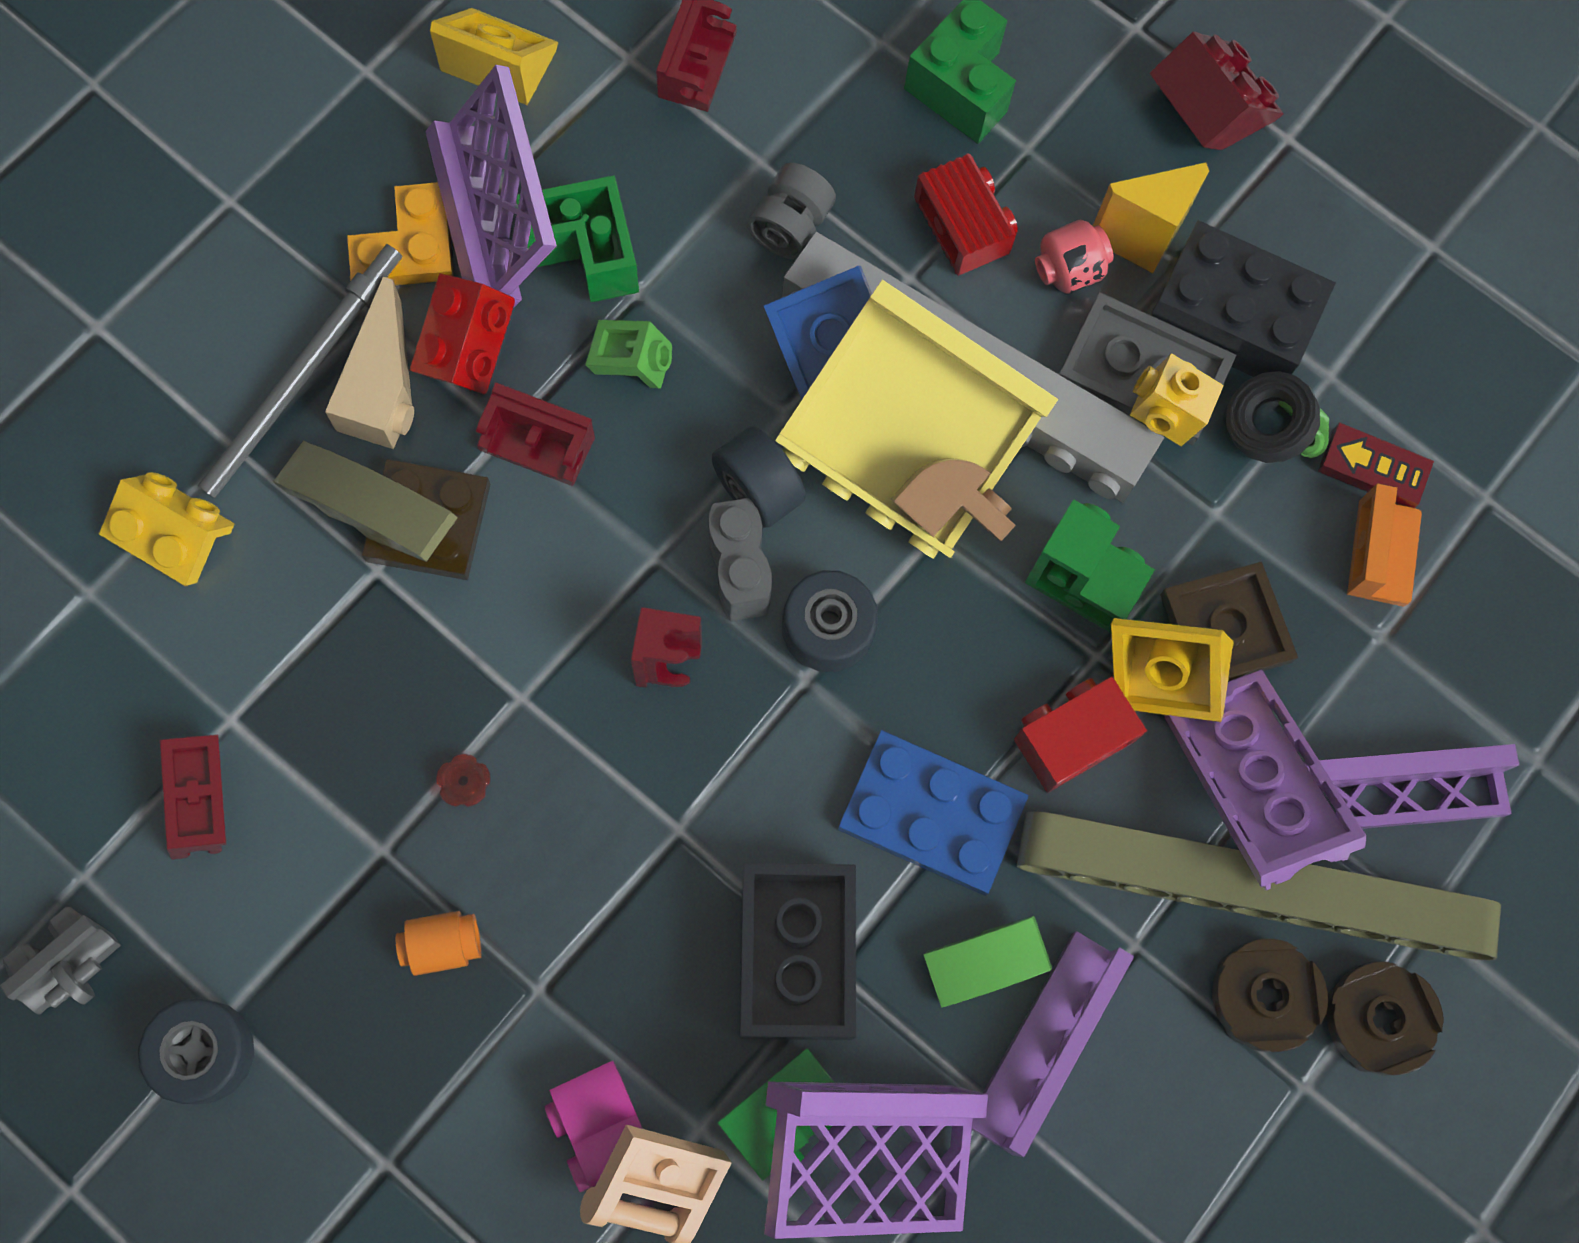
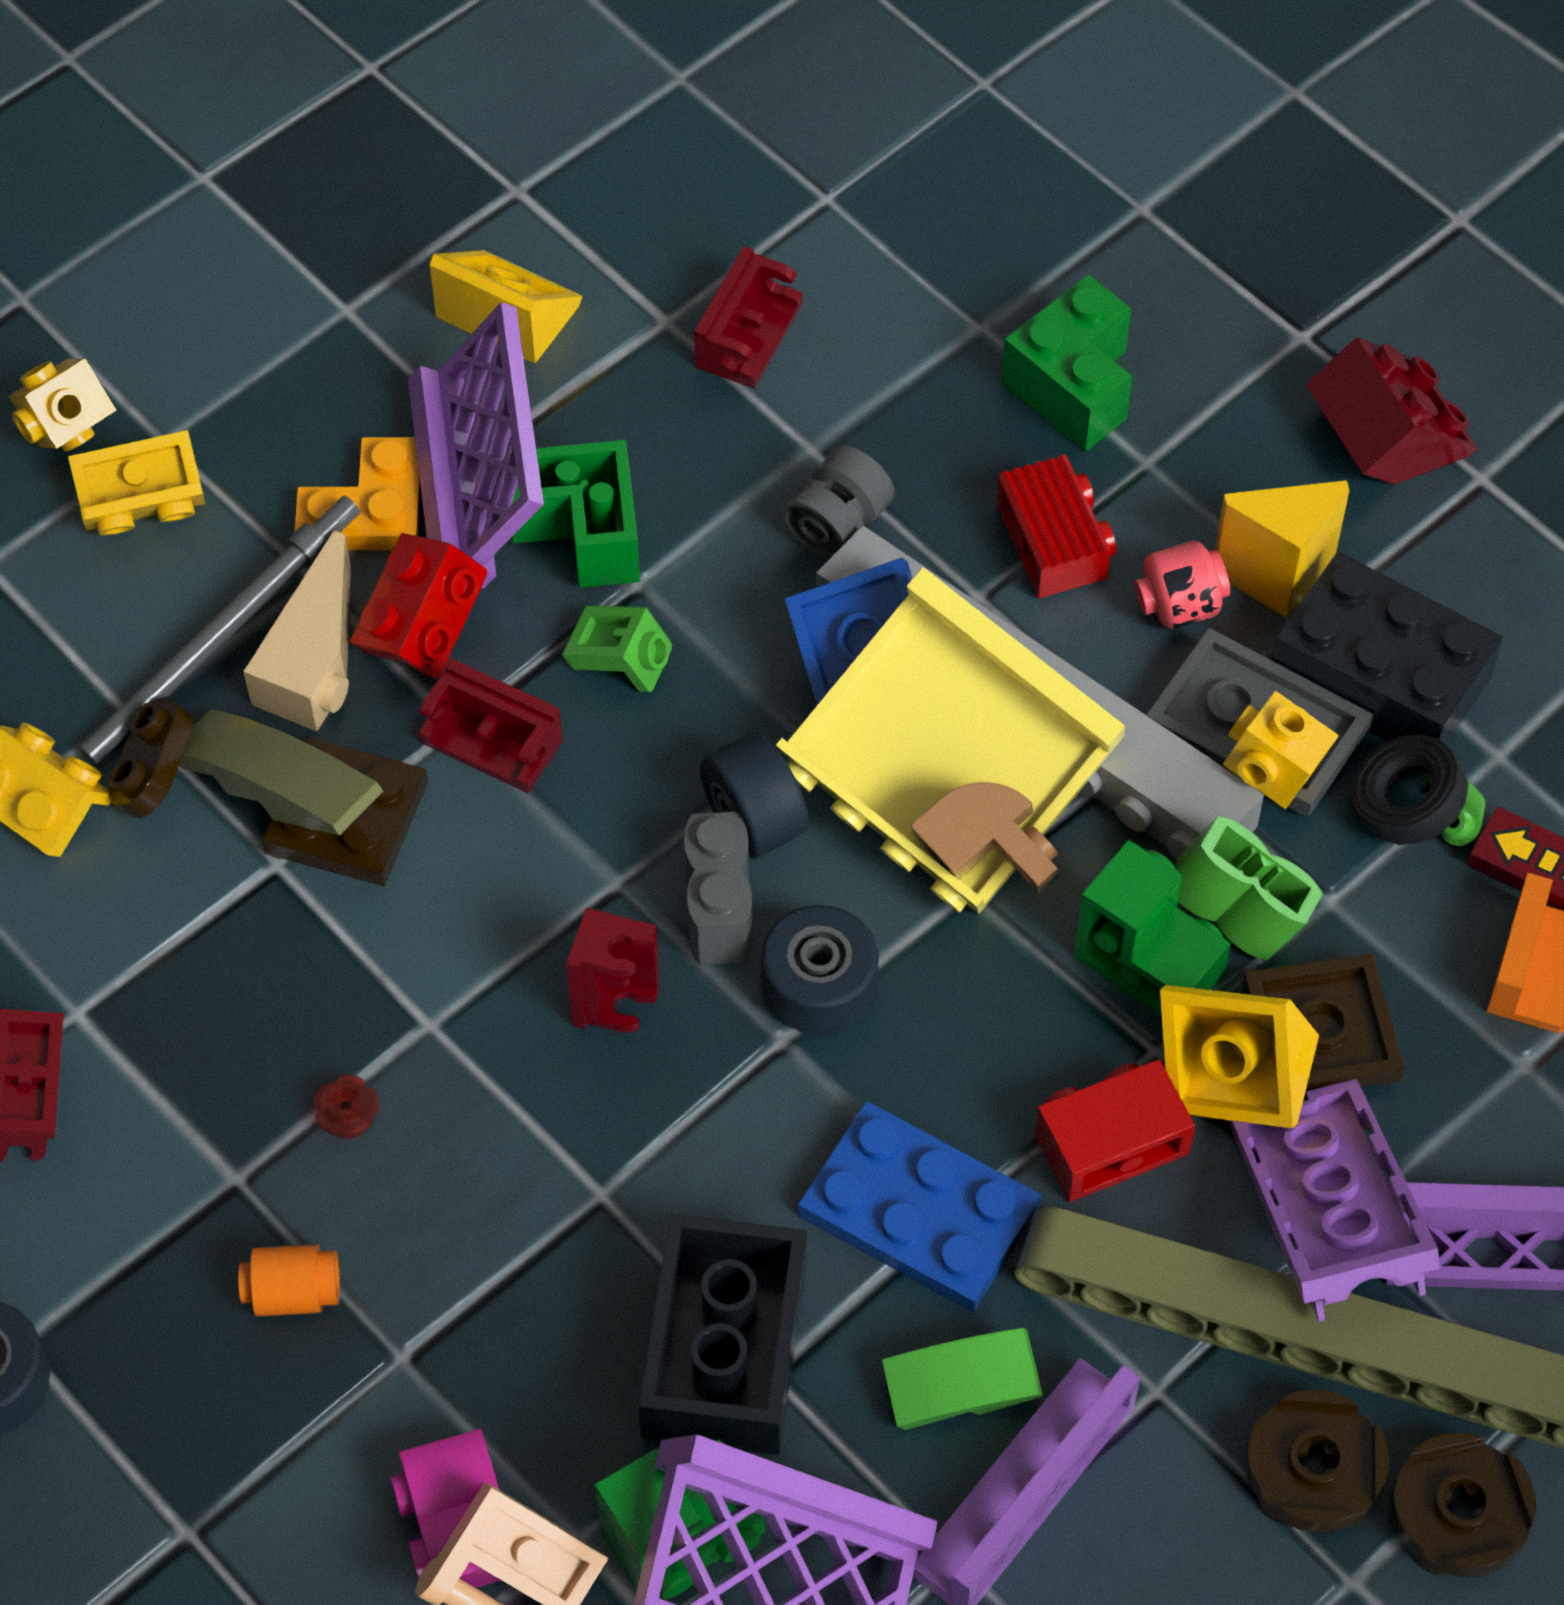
camera: 15 degrees right, 15 degrees down
none -> yellow brick [8,358,116,452]
none -> yellow bracket [68,430,205,536]
none -> dark brown plate [109,697,193,818]
none -> bright green brick [1174,816,1323,960]

